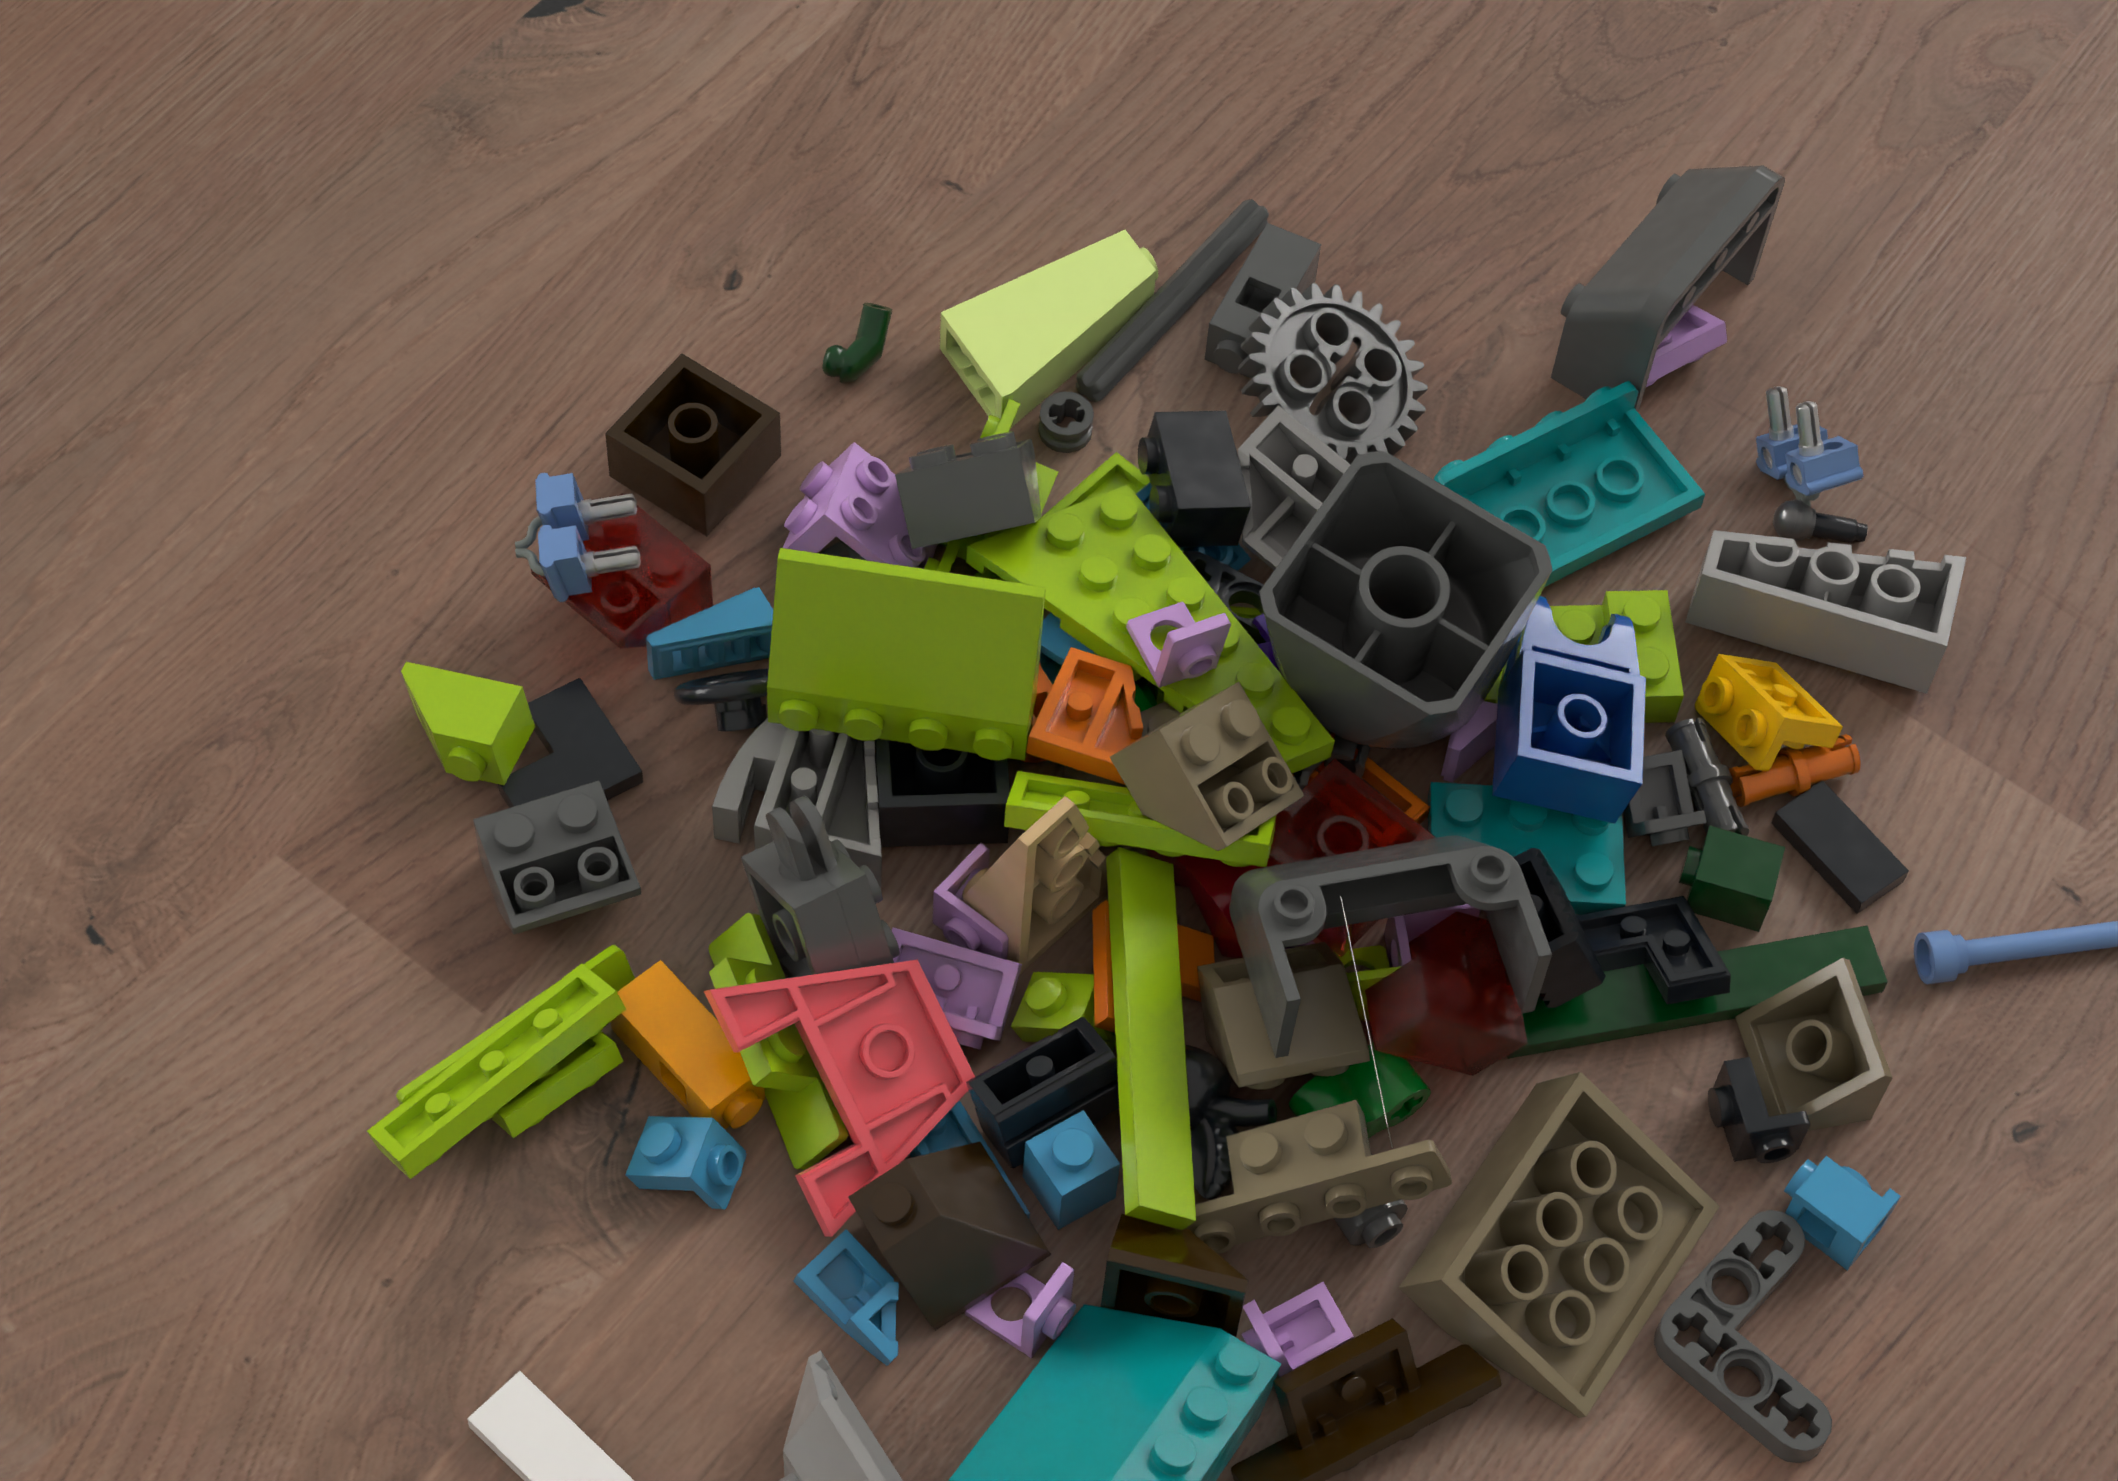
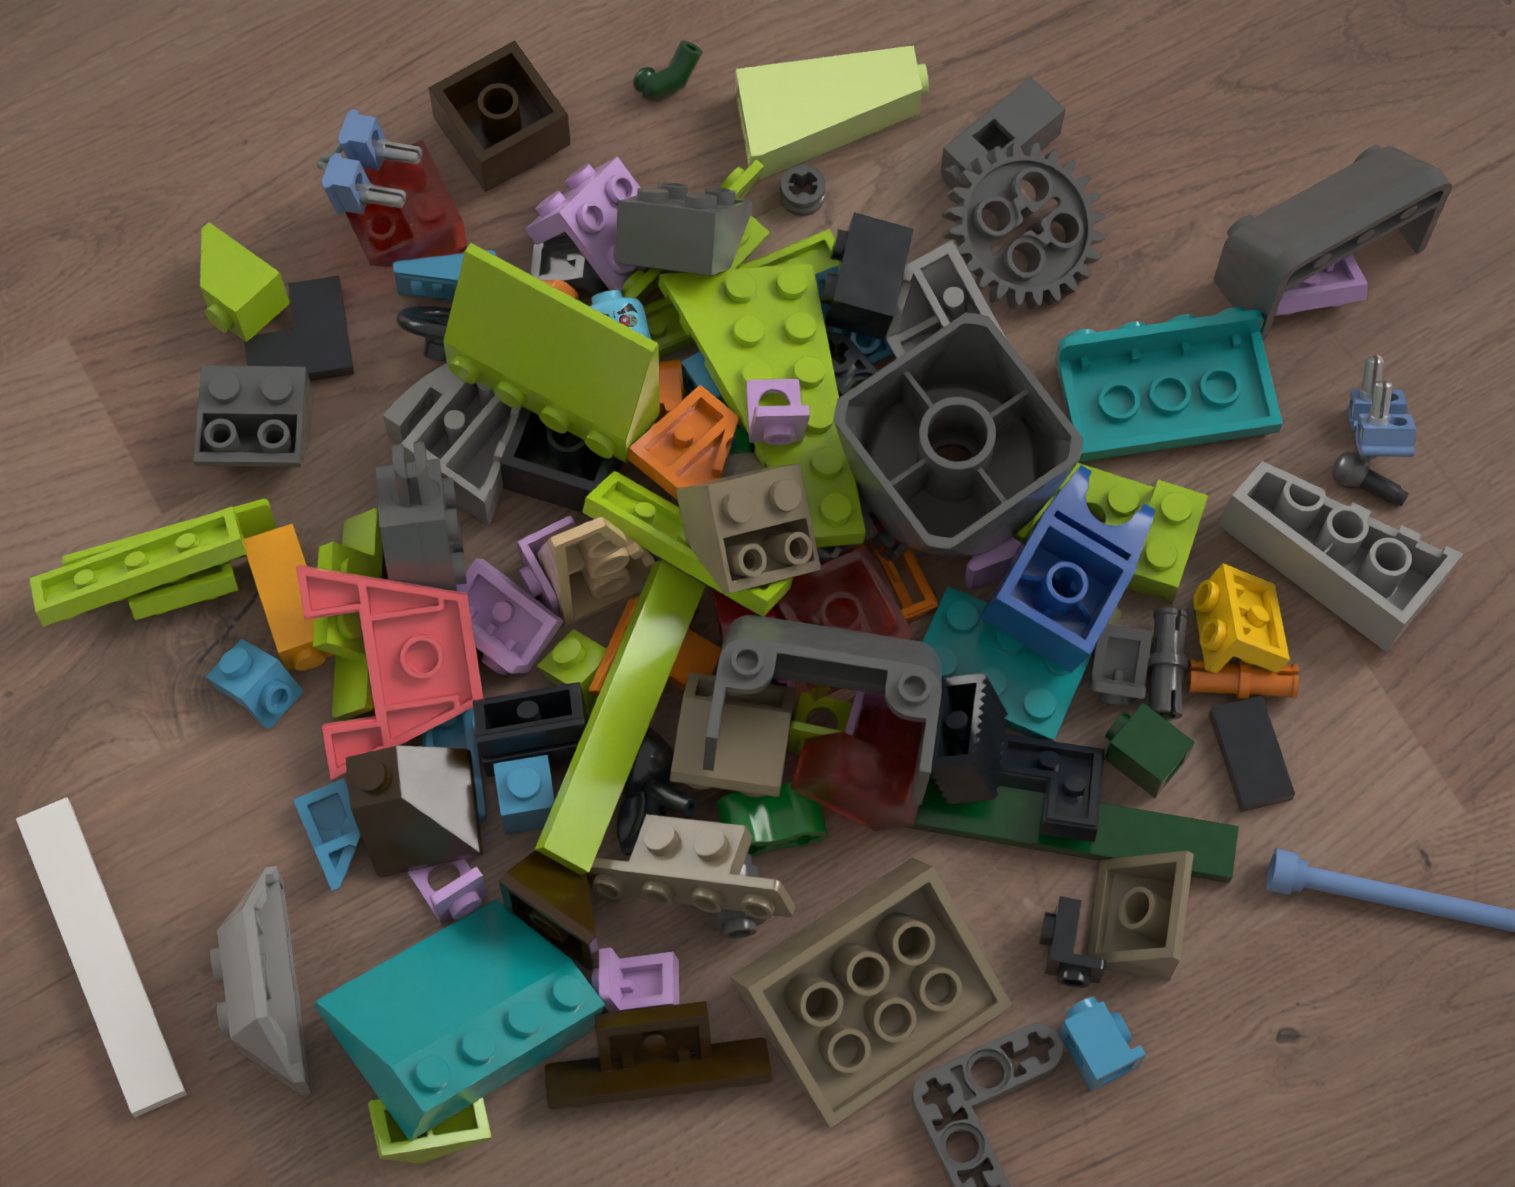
camera: 25 degrees right, 10 degrees up
dark grey axle [1076,199,1269,402] -> none
white sticker [1340,896,1393,1148] -> none

